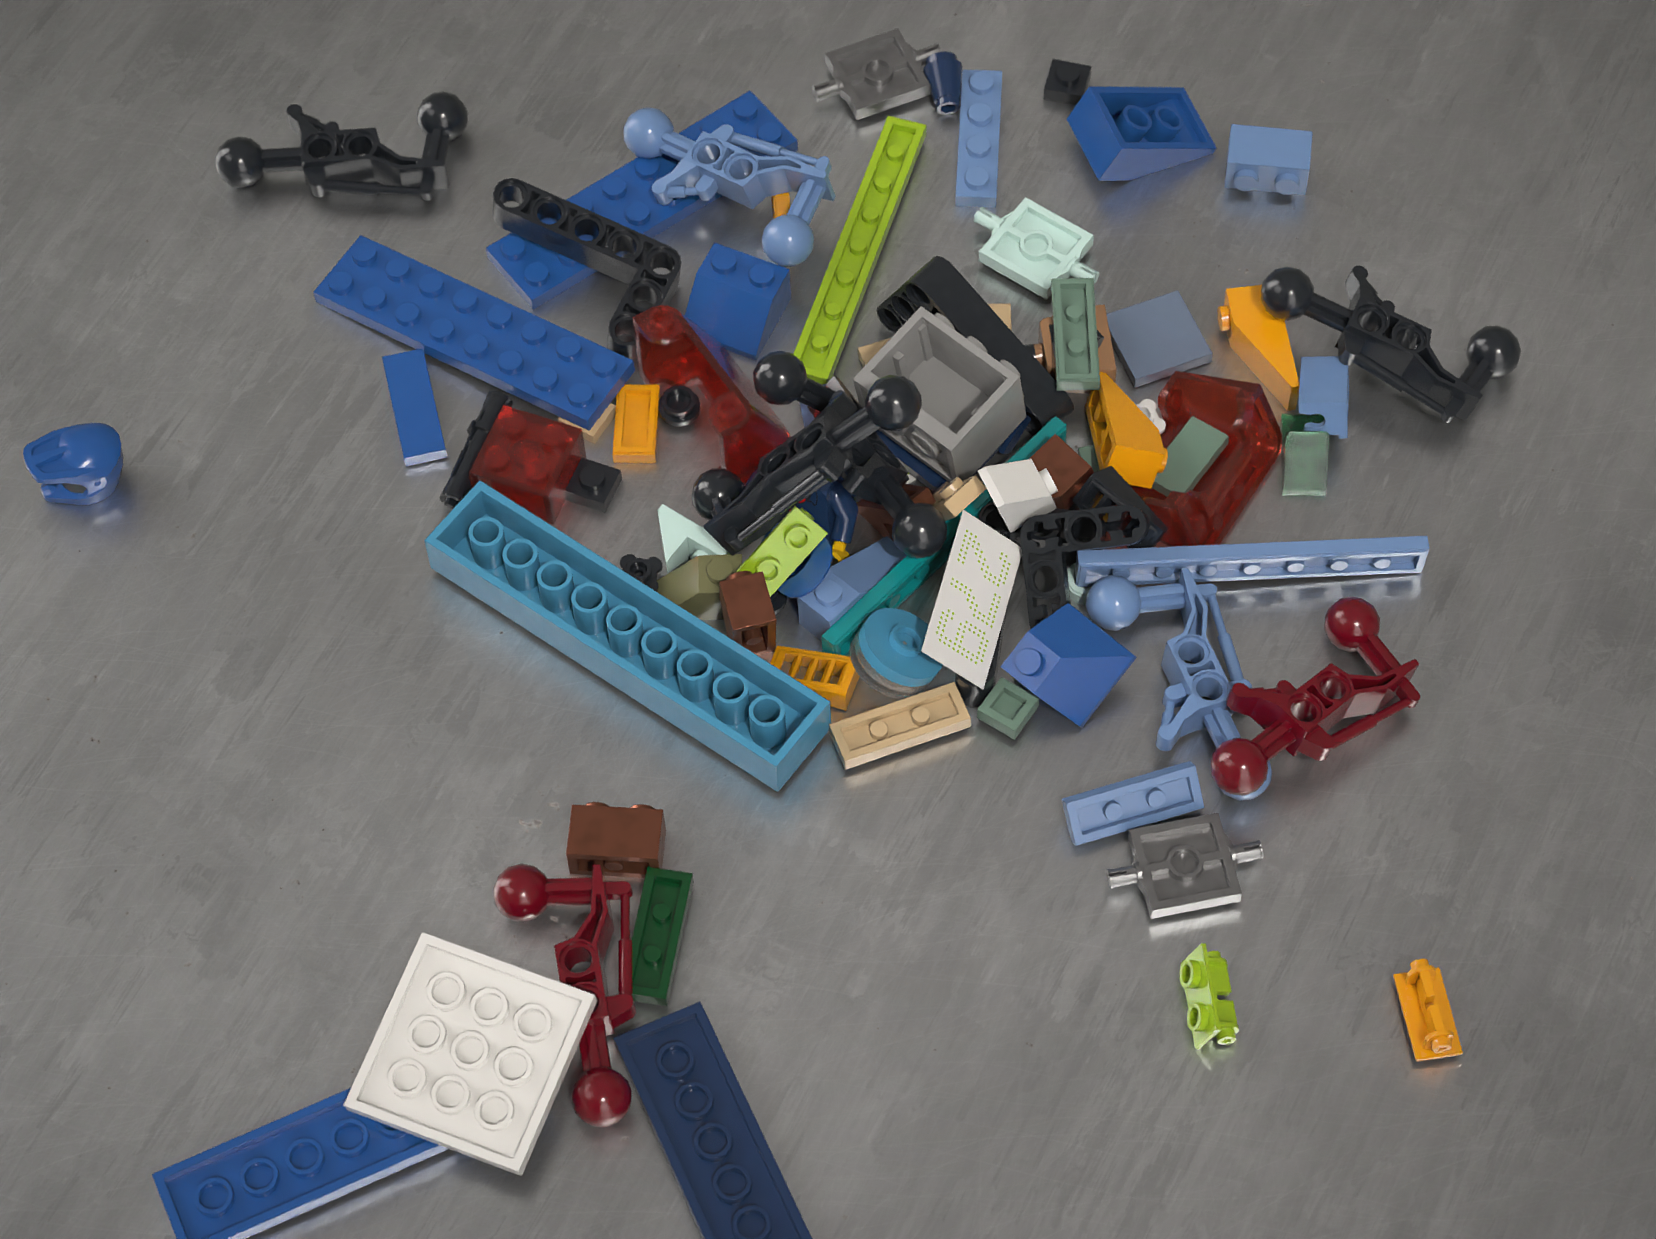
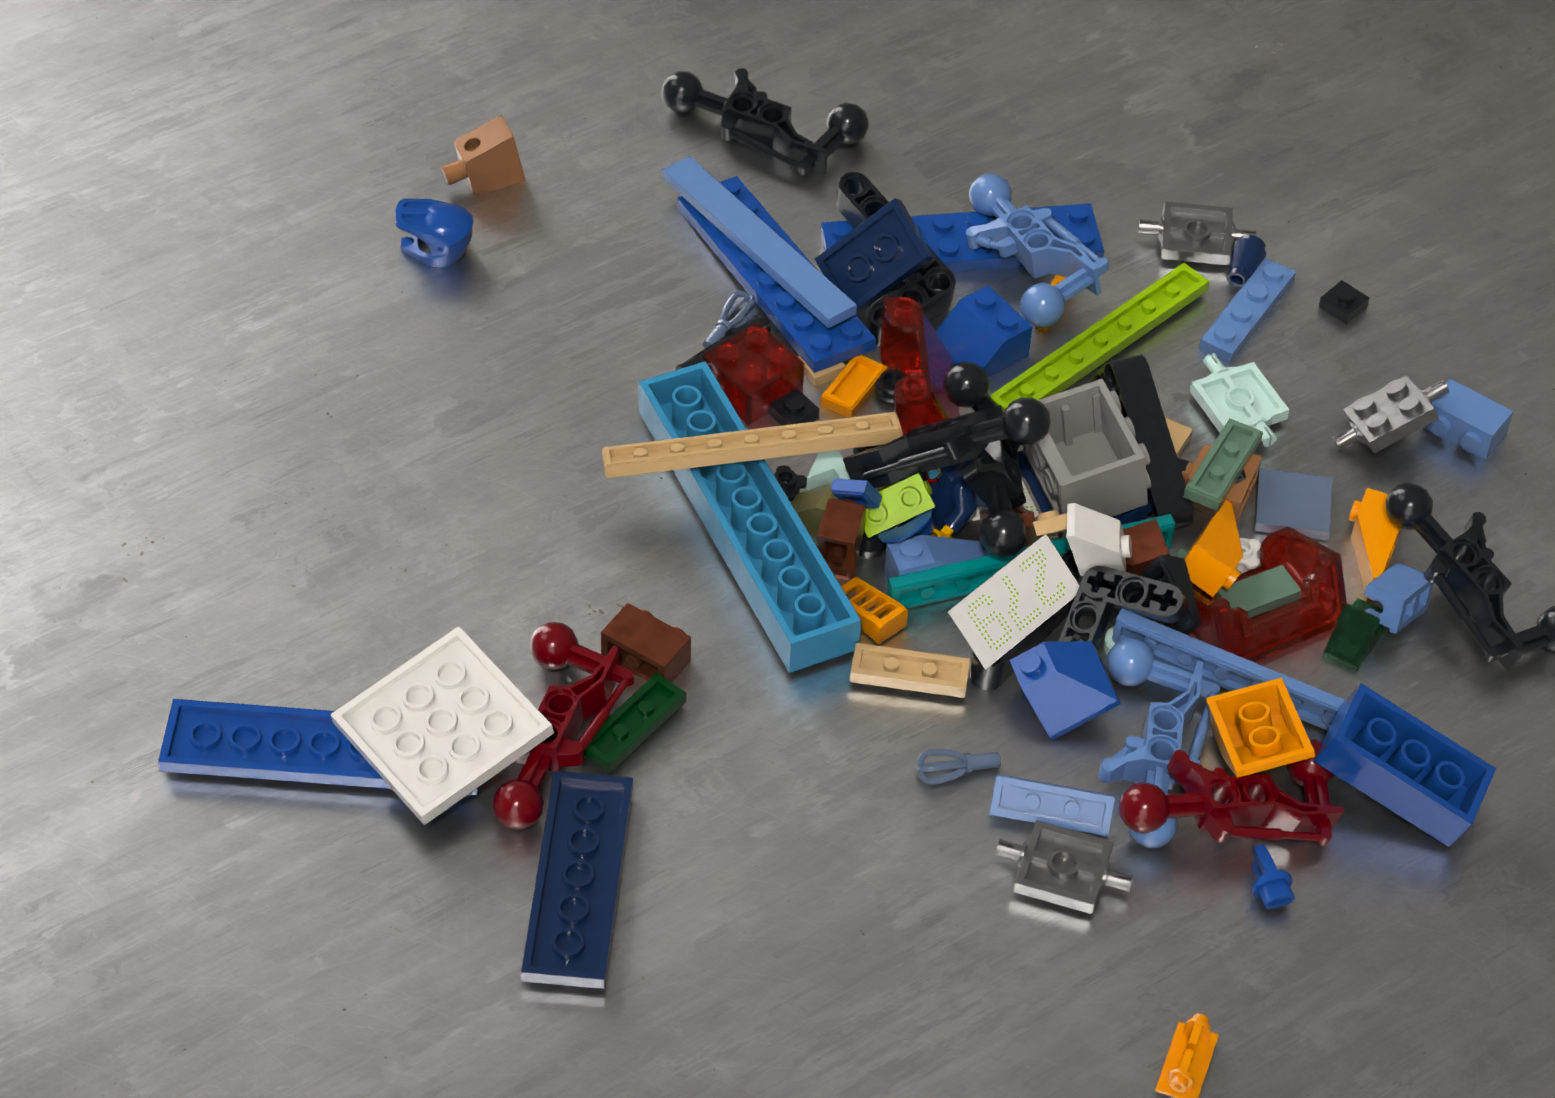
camera: 25 degrees right, 10 degrees down
blue tile [382,348,448,466] -> none
dark azure piece [850,608,943,700] -> none
sand green plate [977,677,1039,740] -> none
blue slope [1067,86,1217,181] -> none
lime hinge [1179,943,1239,1049] -> none
none -> medium nougat torso [441,115,526,195]
none -> tan tile [601,412,903,478]
none -> medium blue tile [662,156,857,328]
none -> sand blue piece [703,291,755,348]
none -> dark blue plate [815,198,934,315]
none -> blue tile [831,478,882,509]
none -> sand blue piece [916,749,1001,784]
none -> light orange slope [1206,677,1315,778]
none -> blue piece [1251,844,1295,909]
none -> blue brick [1314,683,1496,847]
none -> flat silver plate [1333,375,1450,453]

